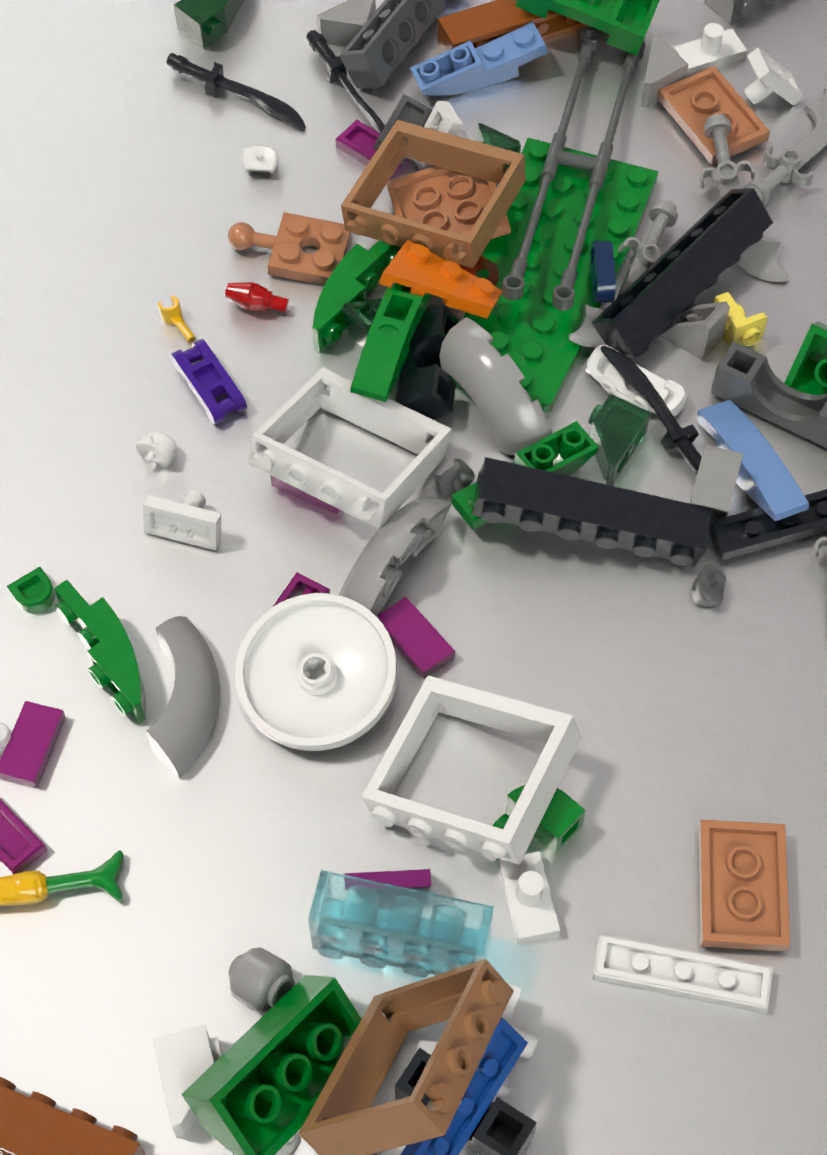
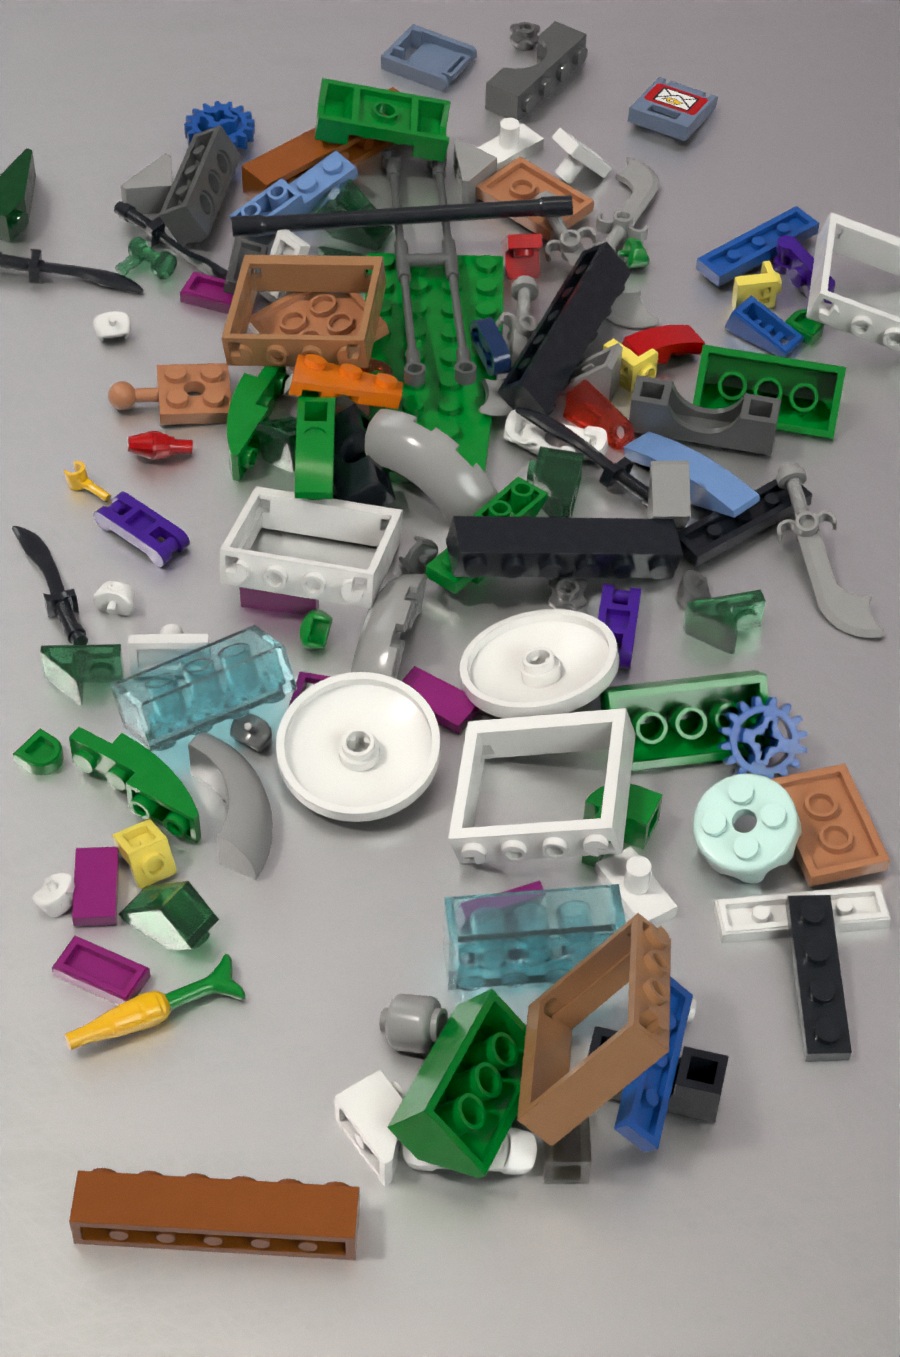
camera: 20 degrees left, 10 degrees down
none -> black sword [12,526,88,649]
none -> clear green slope [40,644,124,705]
none -> clear light blue brick [110,625,297,752]
none -> light yellow bracket [112,819,177,888]
none -> clear green piece [115,237,177,279]
none -> clear green slope [118,881,219,951]
none -> dark grey piece [230,713,272,753]
none -> black piece [231,195,573,237]
none -> green piece [299,609,333,651]
none -> clear green slope [311,178,393,251]
none -> white dish [459,609,619,718]
none -> red slope [501,233,543,279]
none -> flat silver plate [548,578,587,611]
none -> clear red piece [563,380,634,449]
none -> dark purple plate [598,584,642,669]
none -> green slope [600,670,770,771]
none -> green piece [618,238,650,269]
none -> red slope [622,325,705,364]
none -> clear green slope [683,589,766,654]
none -> light aqua plate [693,774,802,884]
none -> gear [717,696,808,779]
none -> black plate [785,895,852,1061]

